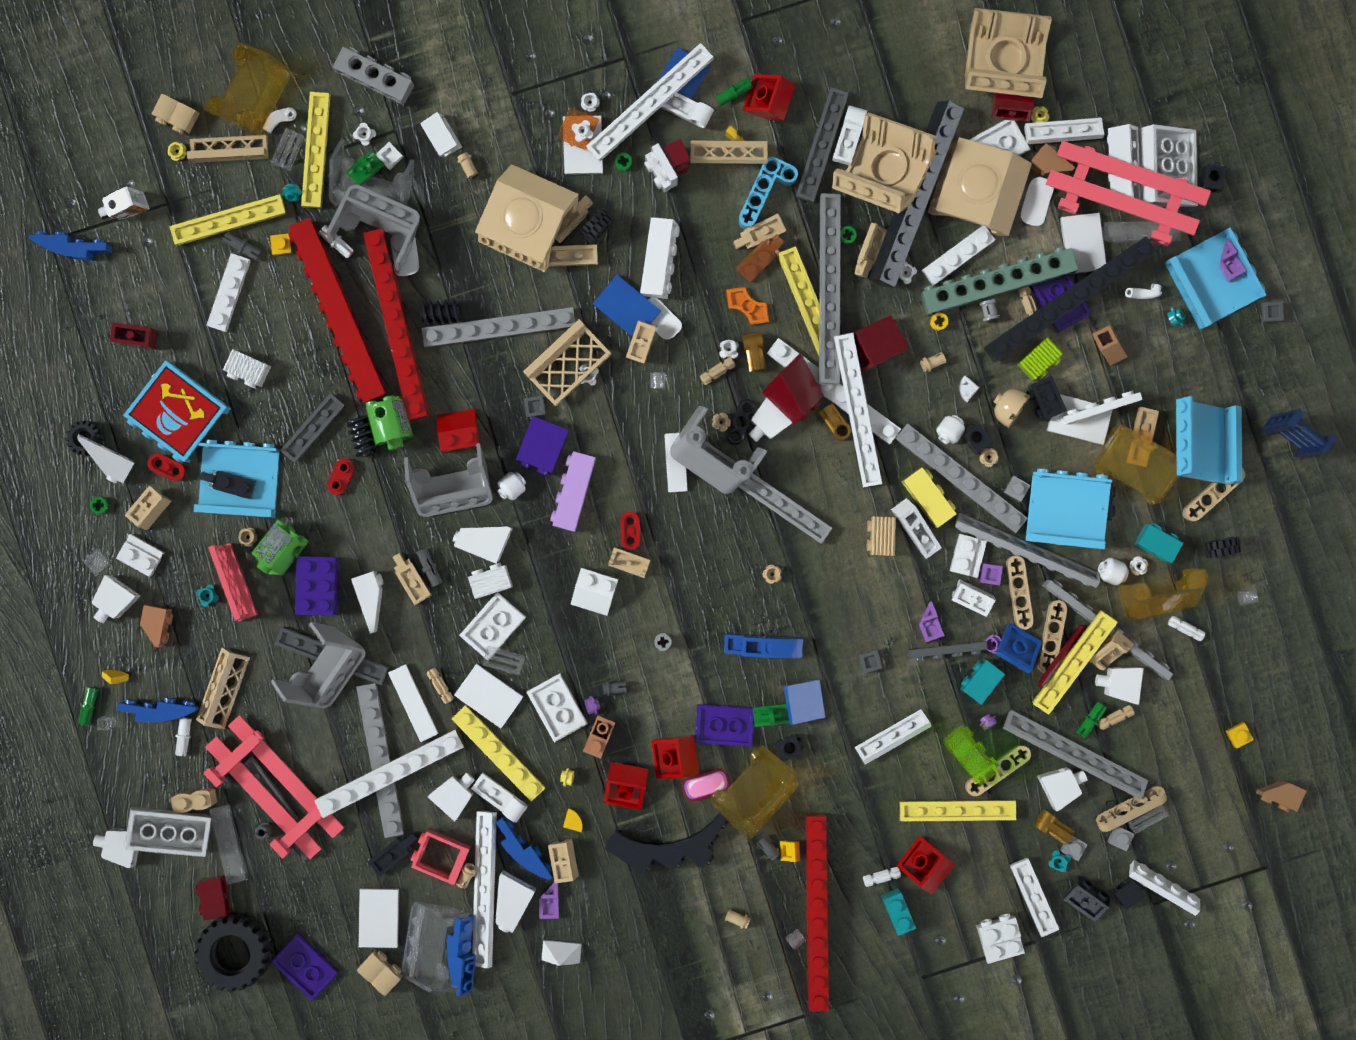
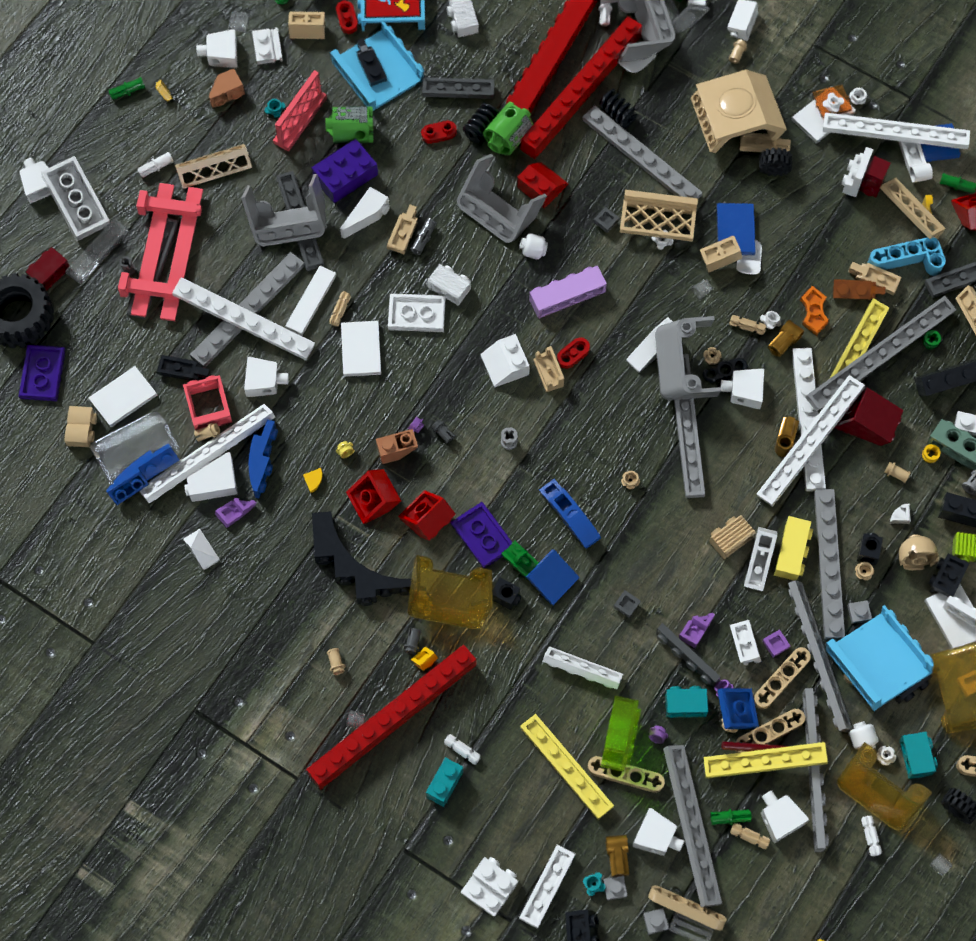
camera: 55 degrees right, 20 degrees down
clear hose [96,715,116,731] -> none
blue slope [117,697,201,722] -> none
tan brick [171,787,217,813] -> none
tan plate [238,528,258,546] -> none
light yellow plate [452,705,546,802] -> none
white slope [453,527,513,564] -> none
white plate [471,773,528,823] -> none
clear tile [482,646,525,675] -> none
dark purple brick [516,416,570,475] -> none
white tile [527,673,588,742] -> none
tan plate [548,245,598,267] -> none
tan hinge [548,838,579,883] -> none
green bush [615,153,632,172] -> none
white brick [640,218,680,299] -> none
sticker [682,768,730,802] -> none
dark red slope [762,353,824,425] -> none
tan hinge [854,223,887,278] -> none
red slope [896,836,955,895] -> none
white plate [899,261,917,284] -> none
white head [936,415,965,444] -> none
white plate [950,534,987,578] -> none
tan hinge [1089,631,1134,670] -> none

